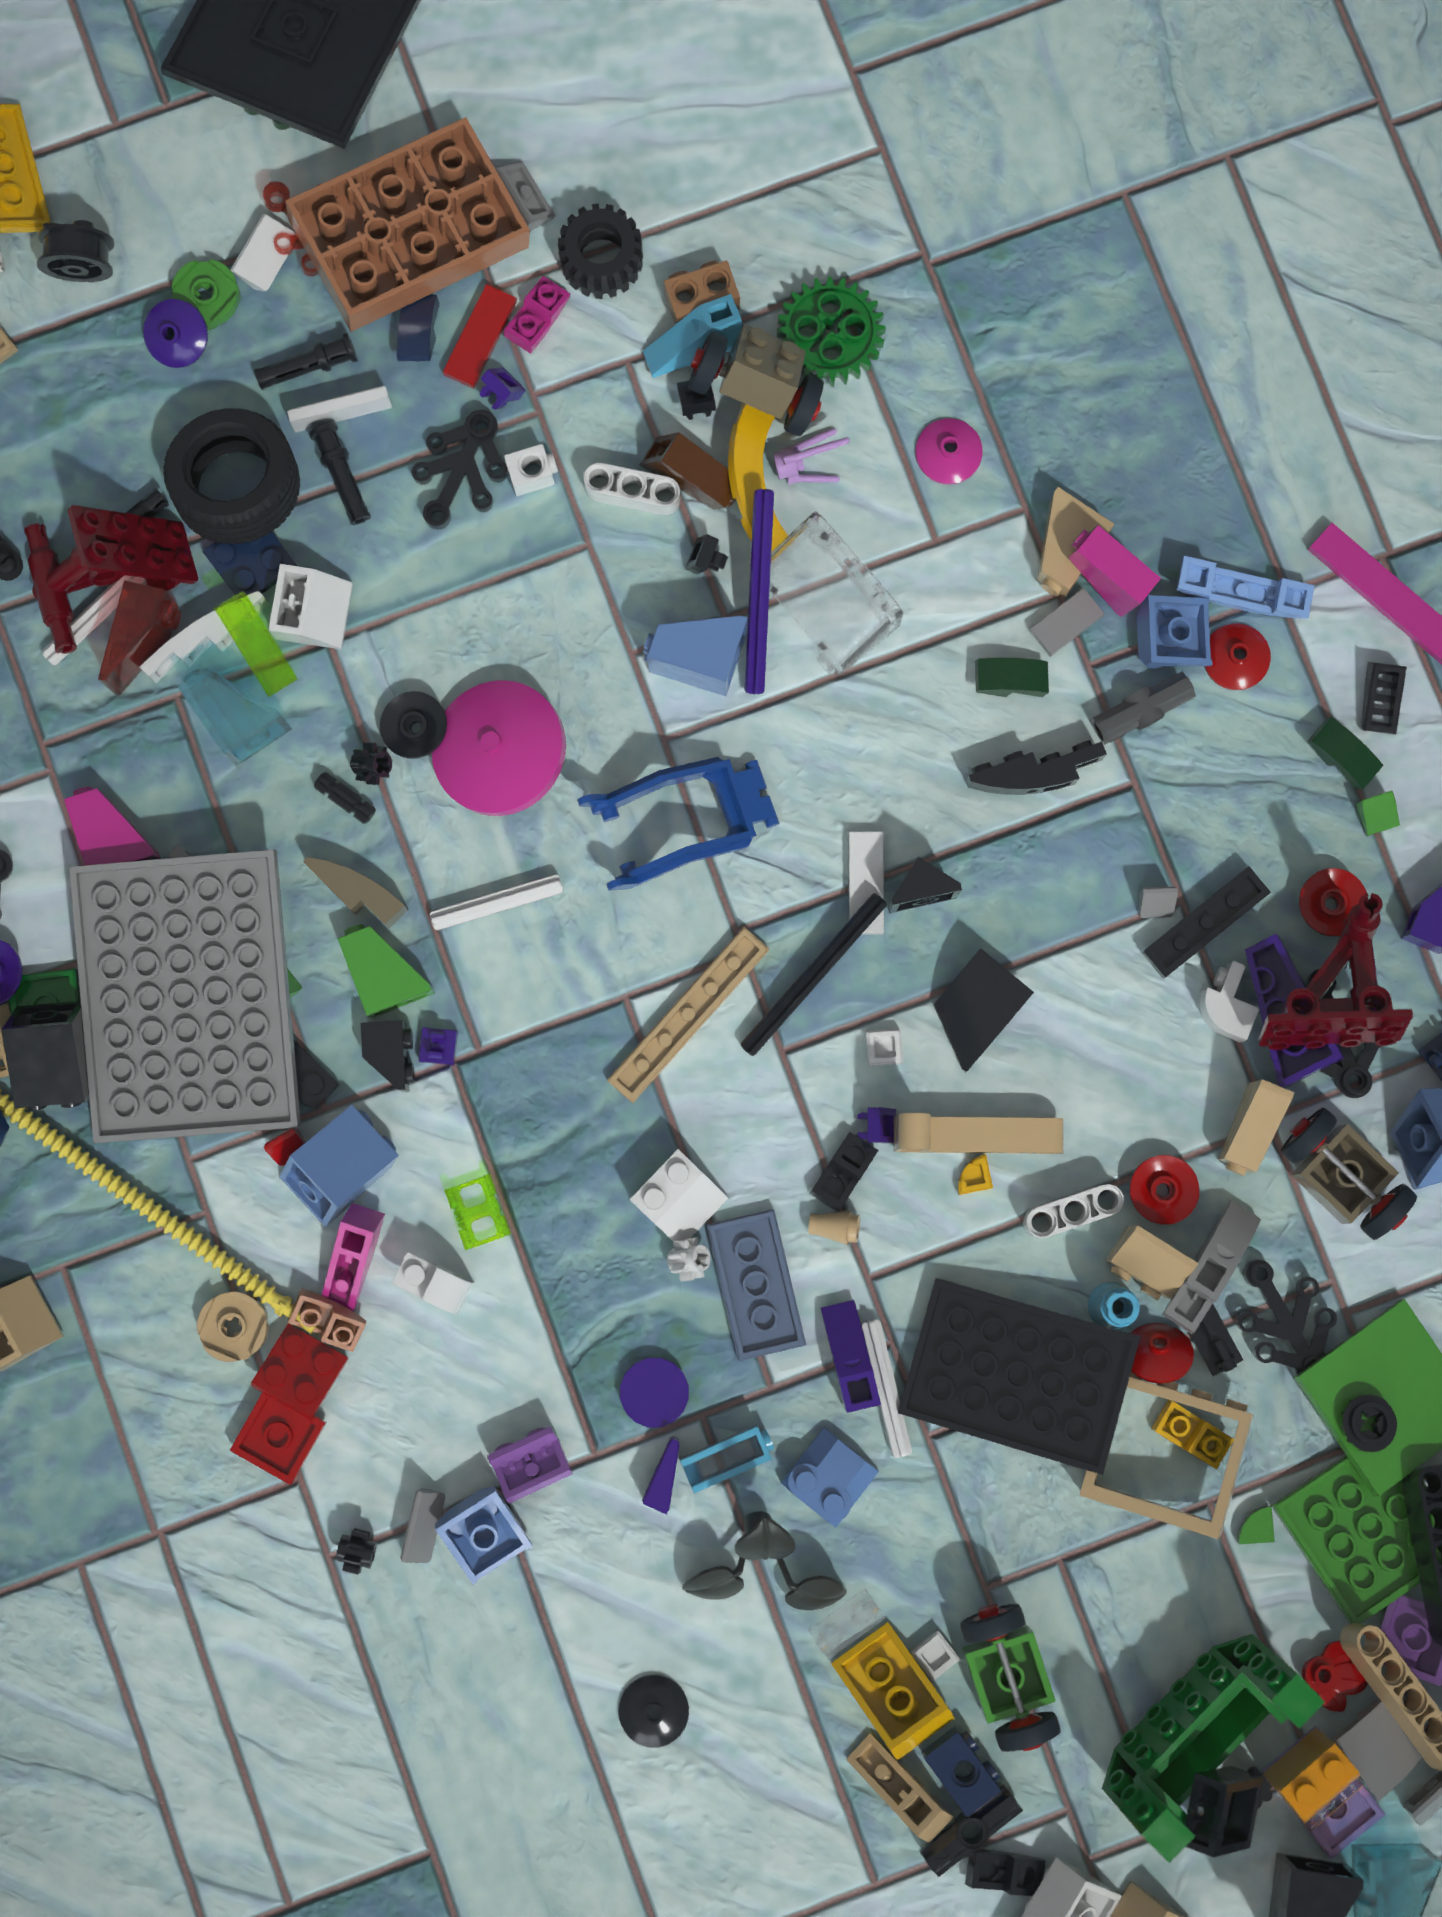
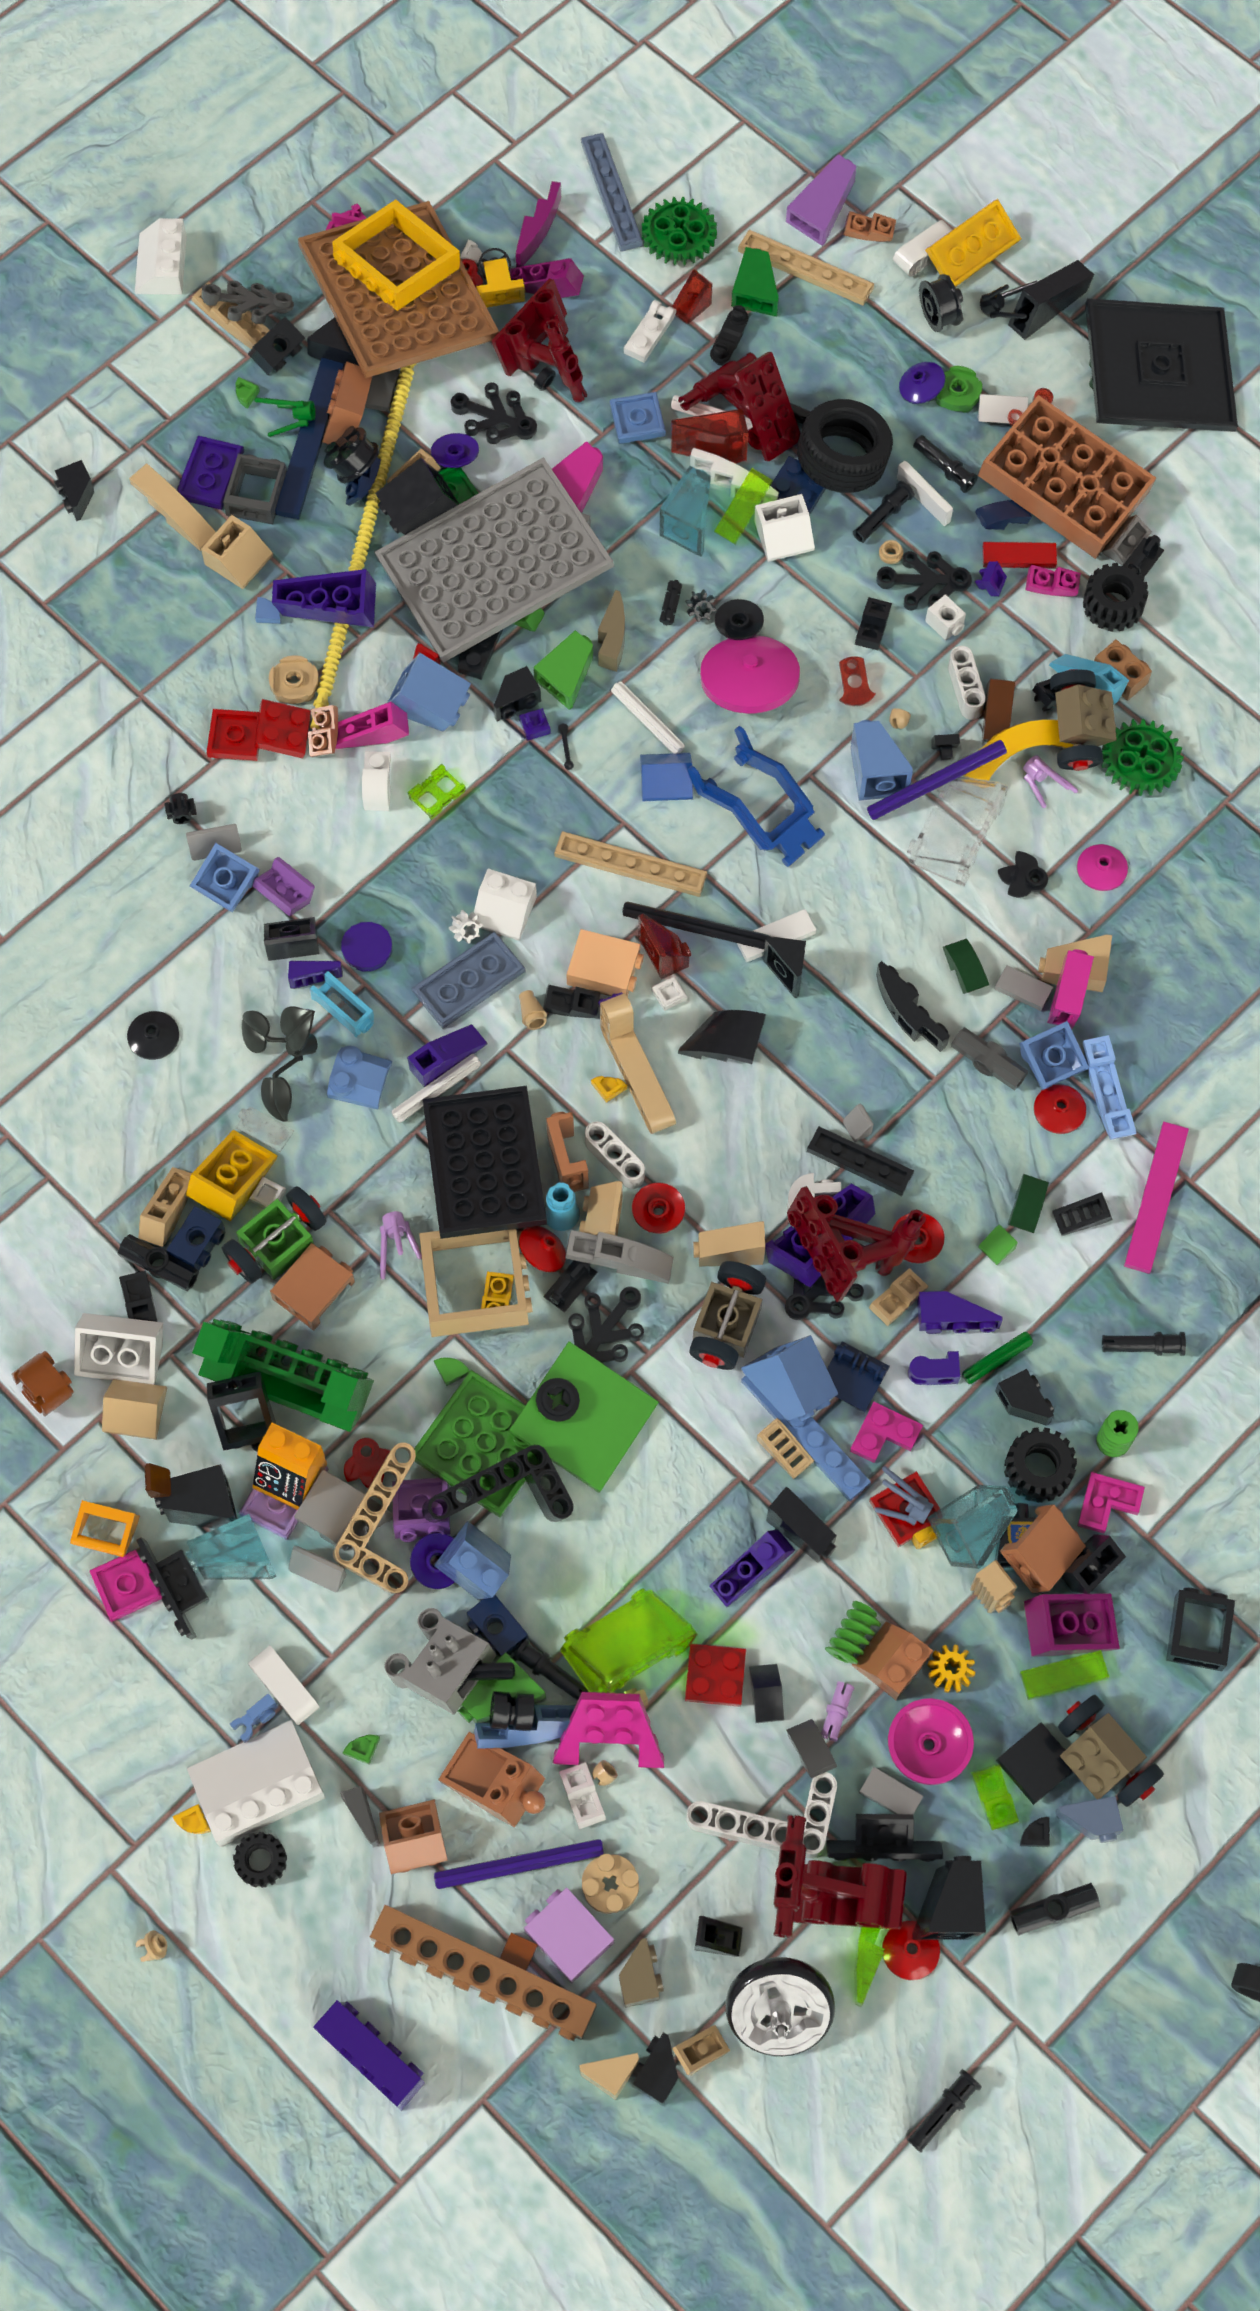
camera: 65 degrees right, 15 degrees down
none -> medium blue tile [255,597,281,624]
none -> black slope [264,917,320,961]
none -> nougat panel [270,1243,355,1331]
none -> dark purple wedge [272,569,376,627]
none -> lavender plant [380,1211,422,1280]
none -> nougat panel [546,1112,589,1192]
none -> black hinge [558,724,574,770]
none -> light nougat brick [567,929,644,997]
none -> medium blue plate [610,392,666,444]
none -> clear red slope [638,914,691,980]
none -> slope [640,753,693,801]
none -> clear red piece [839,656,876,706]
none -> black slope [855,597,892,650]
none -> tan slope [869,1268,929,1326]
none -> tan plate [879,540,903,564]
none -> tan hinge [889,708,911,729]
none -> black plant [980,281,1038,319]
none -> black plate [998,851,1048,898]
none -> black slope [1008,260,1095,340]
none -> black hinge [1124,535,1164,577]

